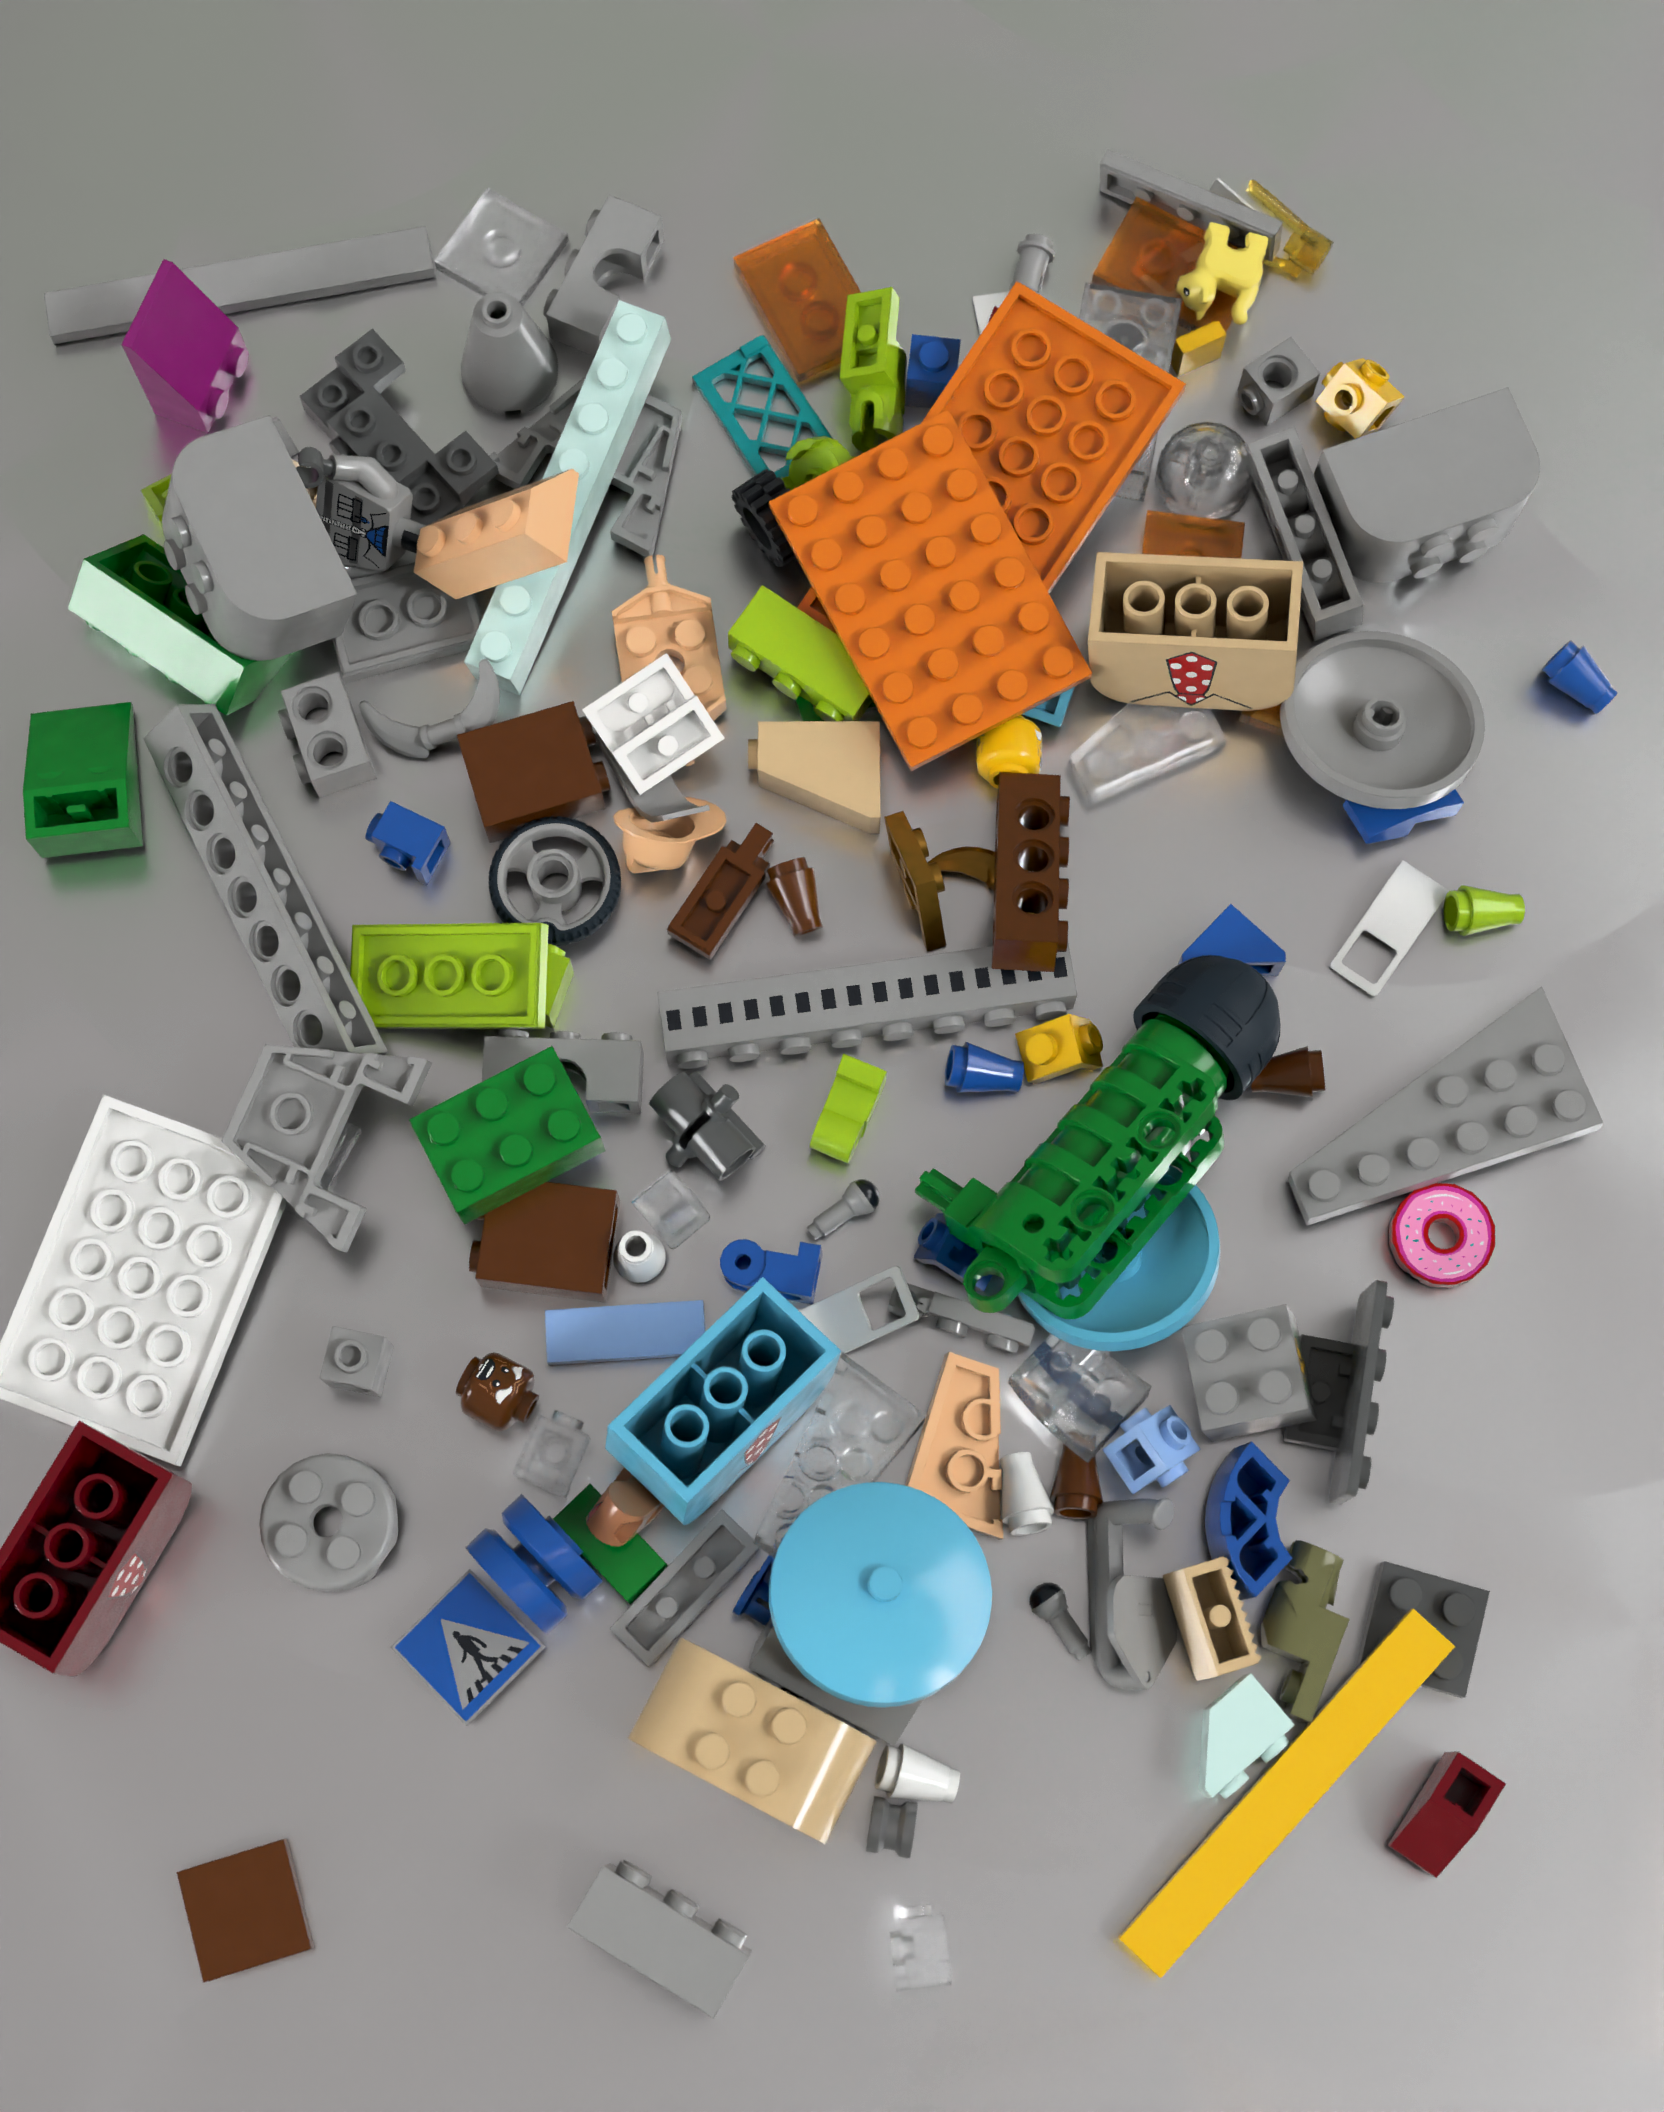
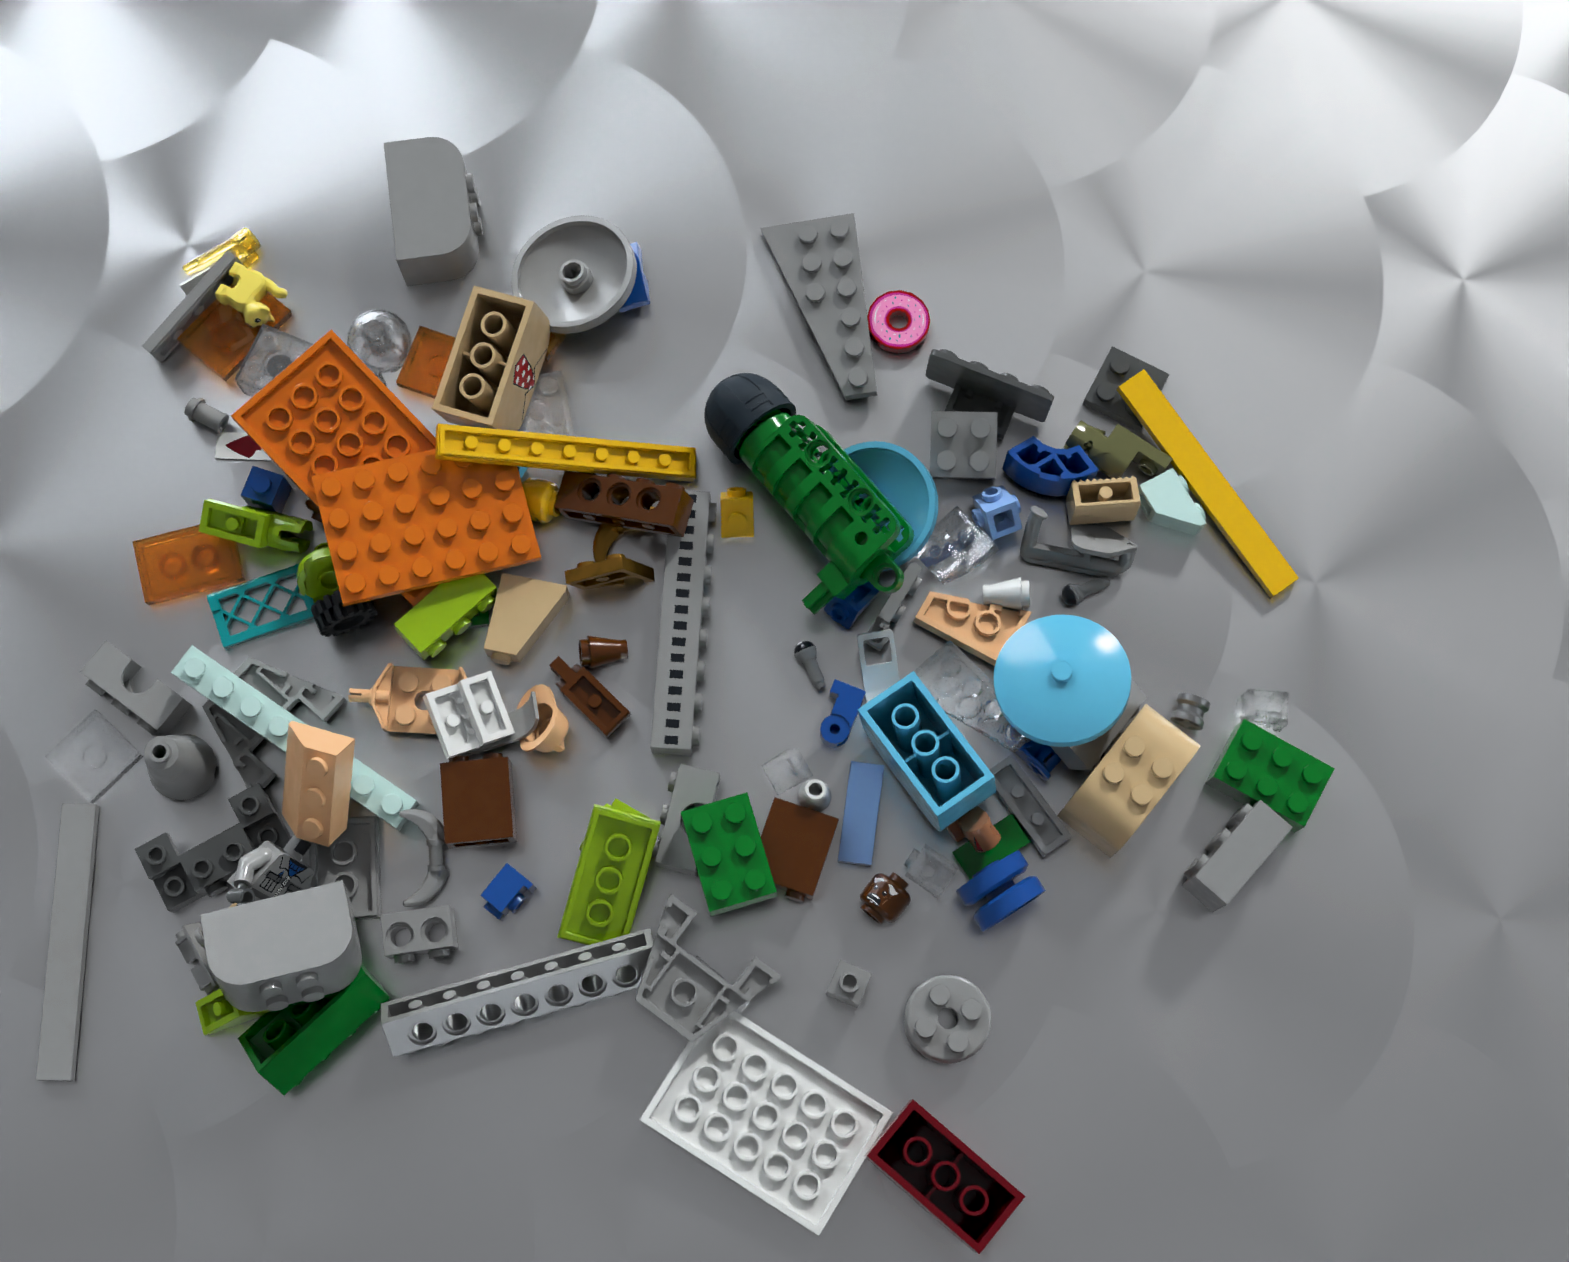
camera: 80 degrees left, 0 degrees up
green slope [23,702,143,858] -> none
magenta slope [121,259,249,433] -> none
reddish brown tile [177,1839,315,1983] -> none
piece [391,1569,545,1726] -> none
light grey wheel [488,816,621,946] -> none
dark grey pin [649,1071,766,1181] -> none
lime leg [809,1054,887,1163] -> none
white cone [875,1744,960,1803] -> none
blue cone [945,1042,1024,1093] -> none
reddish brown cone [1049,1436,1103,1519] -> none
yellow tile [1170,321,1227,377] -> none
blue slope [1178,904,1286,976] -> none
light grey brick [1237,337,1321,426] -> none
light grey brick [1247,427,1364,641] -> none
reddish brown cone [1251,1046,1325,1097] -> none
yellow brick [1315,358,1405,439] -> none
white piece [1330,860,1449,996] -> none
dark red slope [1388,1751,1506,1878] -> none
lime cone [1443,885,1525,936] -> none
blue cone [1542,640,1618,714] -> none
none -> yellow tile [435,423,696,482]
none -> green brick [1205,719,1335,833]

